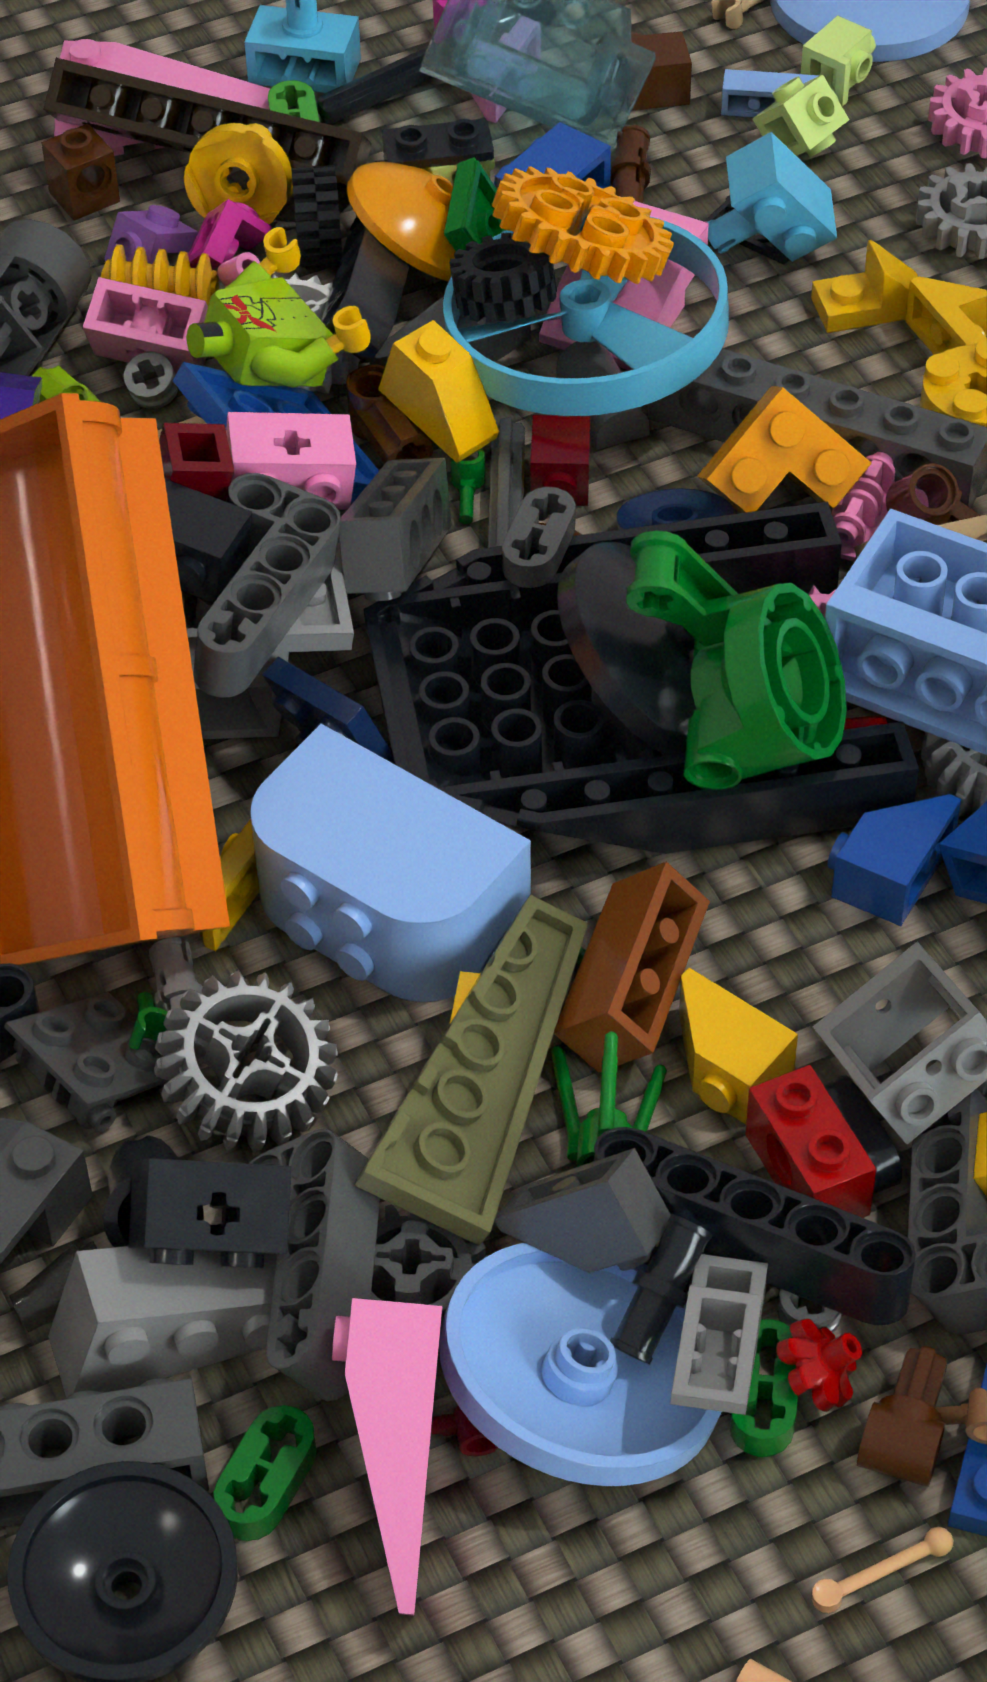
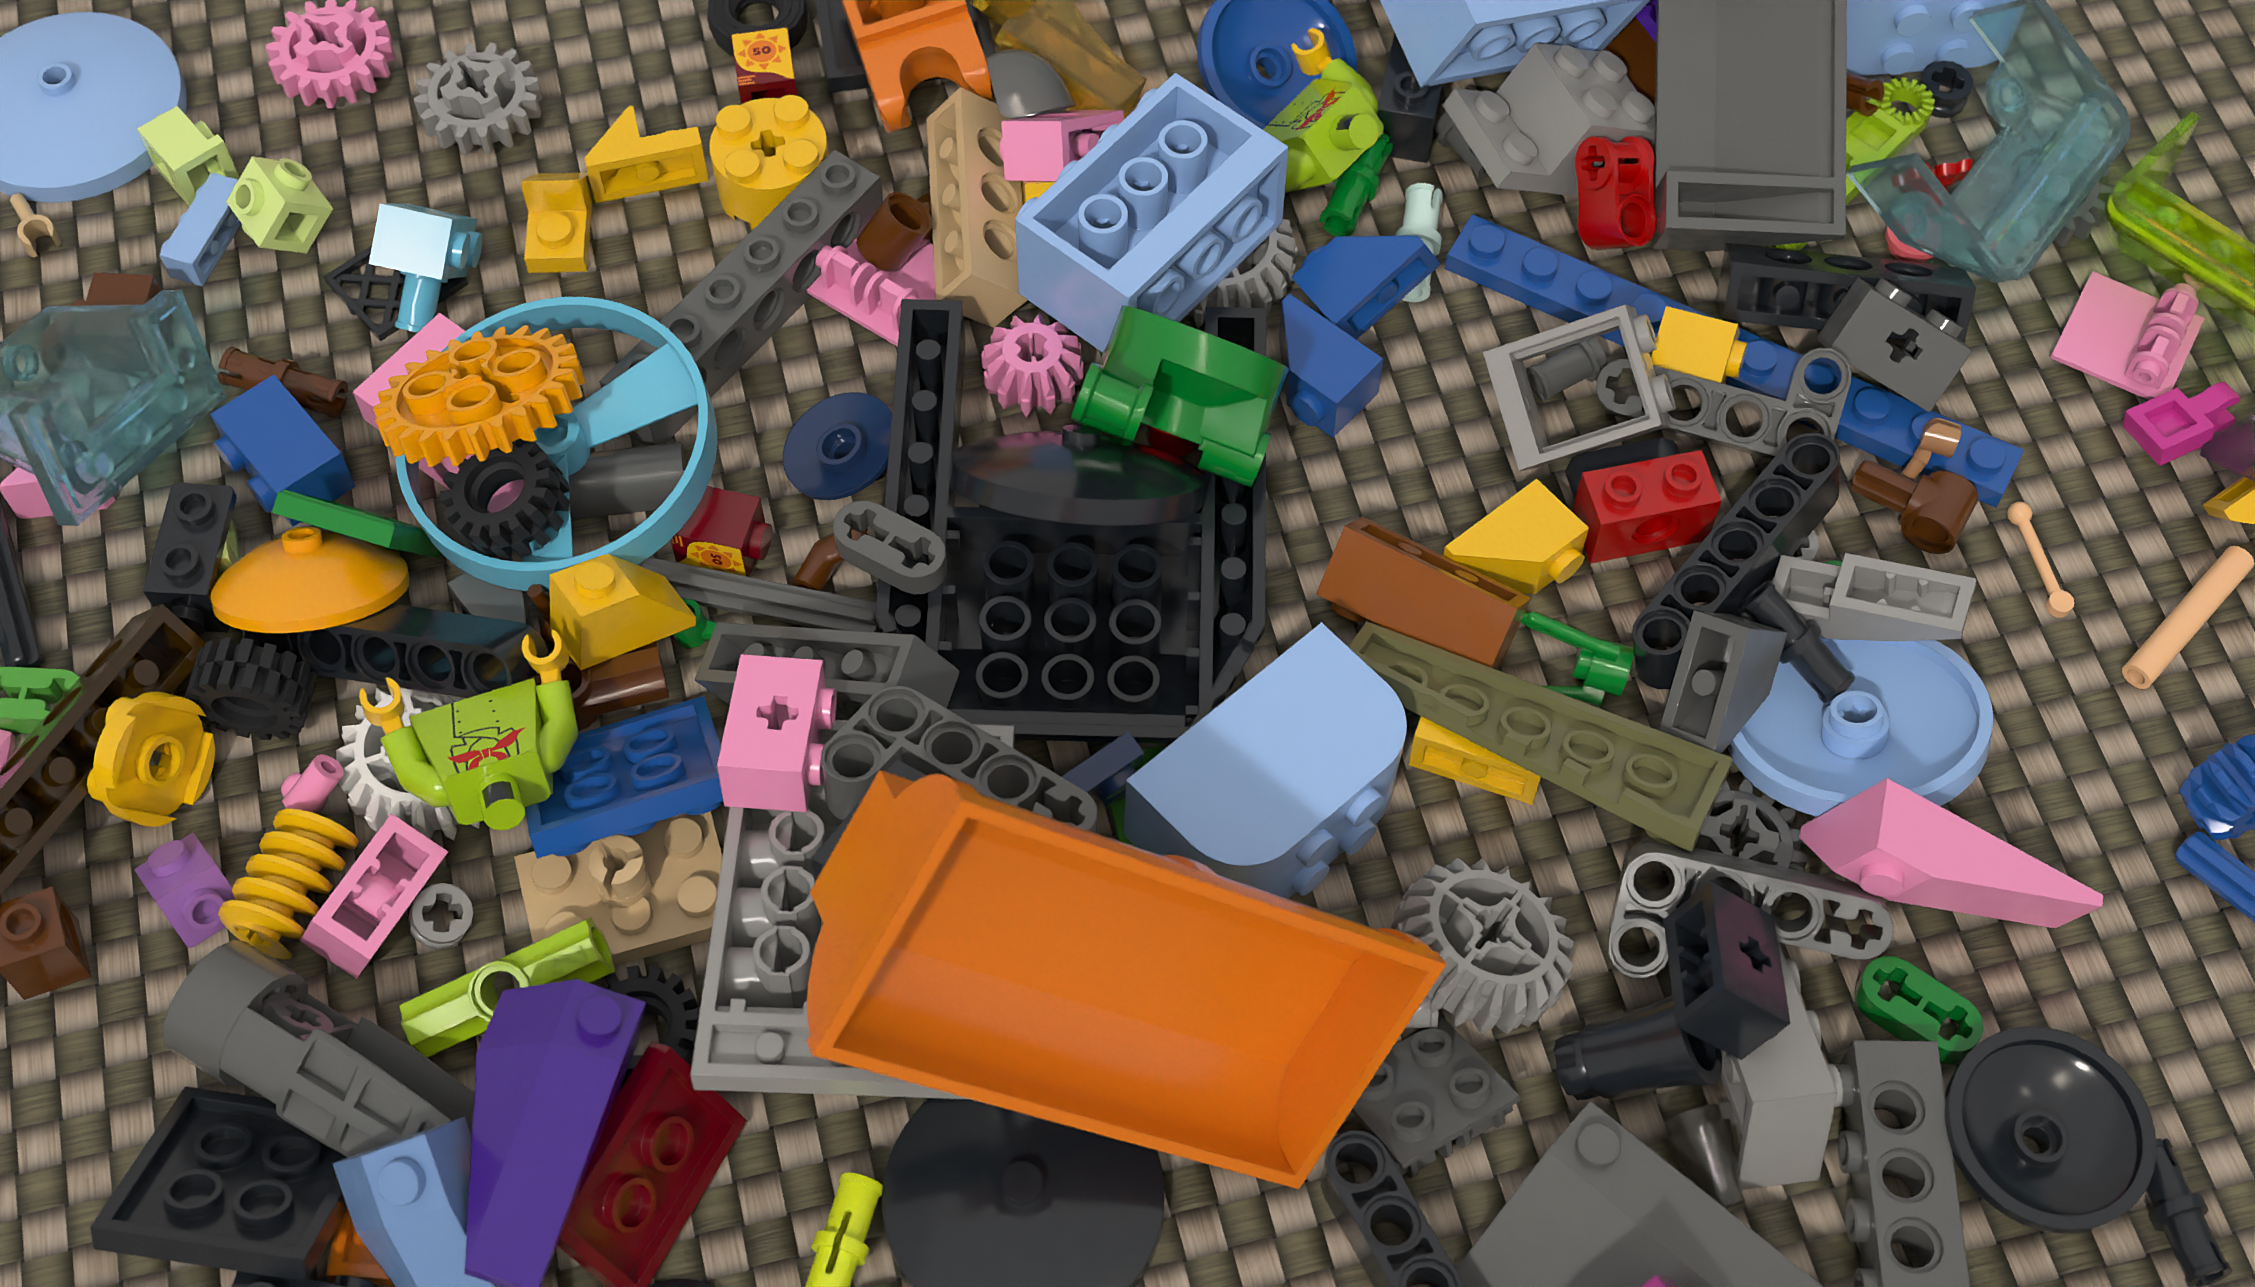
camera: 80 degrees left, 10 degrees up
green hand [128,992,168,1050] -> none
dark red brick [159,423,234,502] -> none
dark pink bracket [188,199,272,270] -> none
light orange brick [697,386,872,513] -> none
red plant [776,1319,862,1412] -> none

